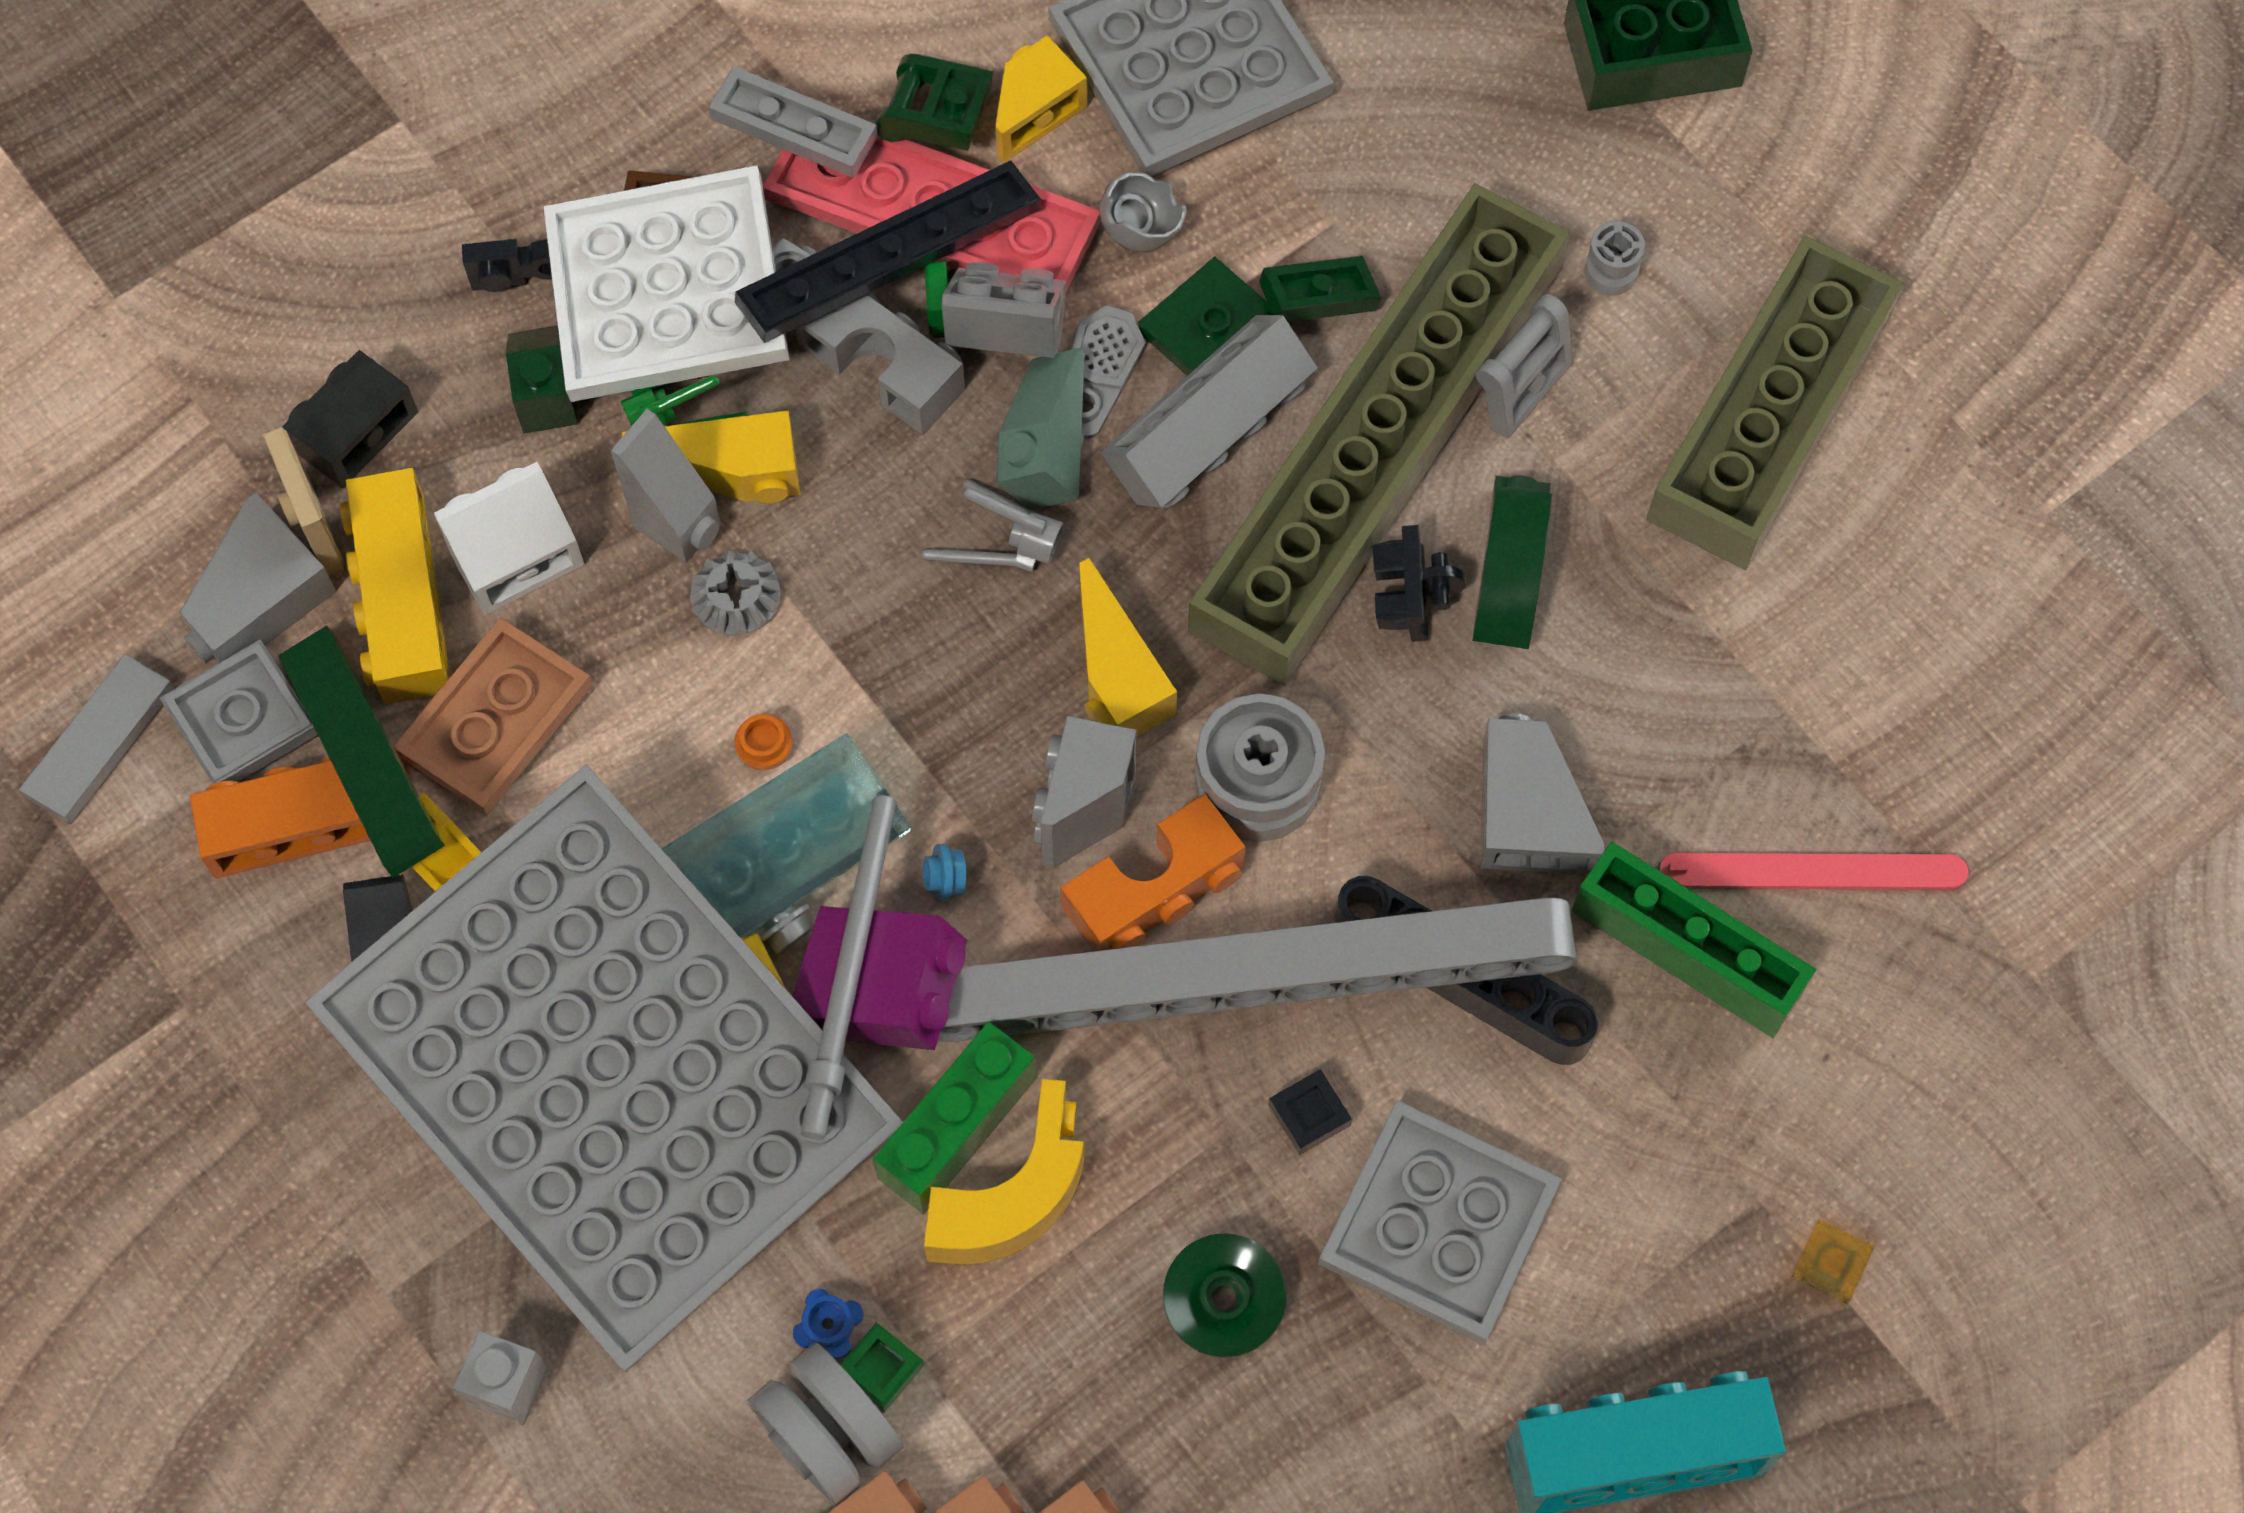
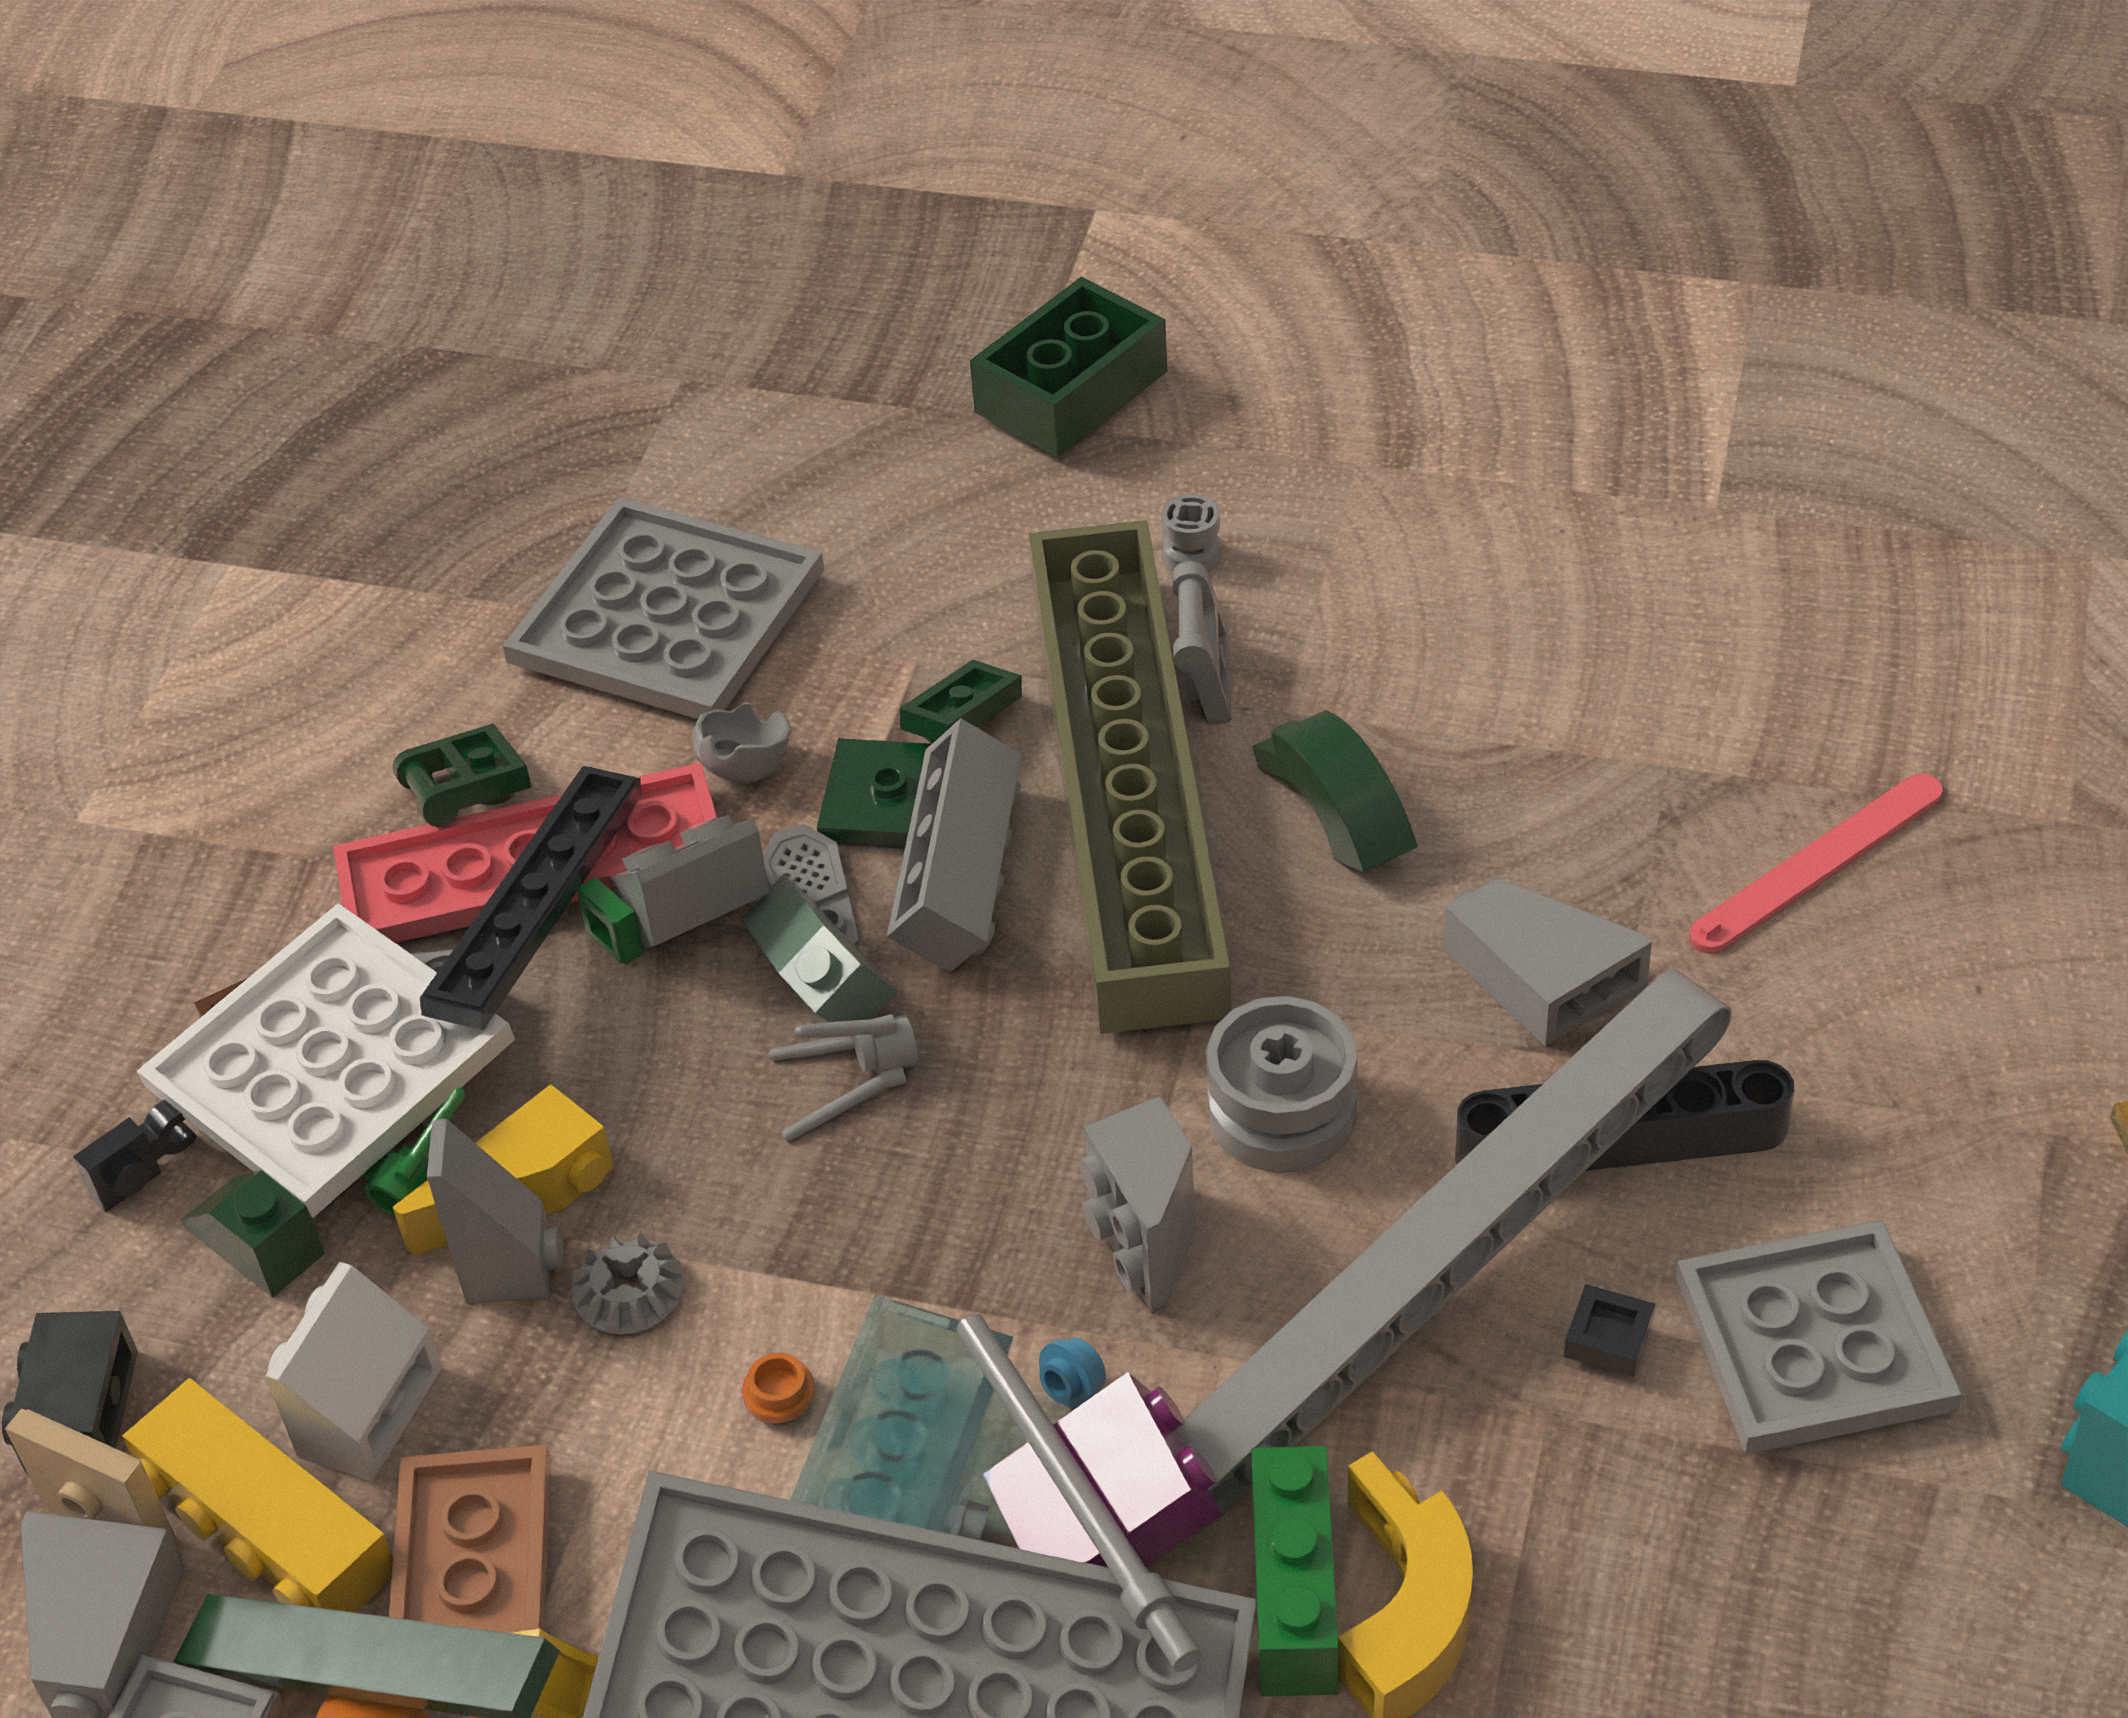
camera: 35 degrees left, 20 degrees down
light grey plate [708,66,878,178] -> none
light grey arch [795,291,965,435] -> none
yellow slope [996,35,1087,163] -> none
orange arch [1060,793,1246,952] -> none
yellow slope [1079,558,1177,737] -> none
dark green dish [1163,1233,1286,1358] -> none
black hips [1373,525,1466,642] -> none
green brick [1572,841,1817,1039] -> none
olive brick [1646,235,1904,571] -> none

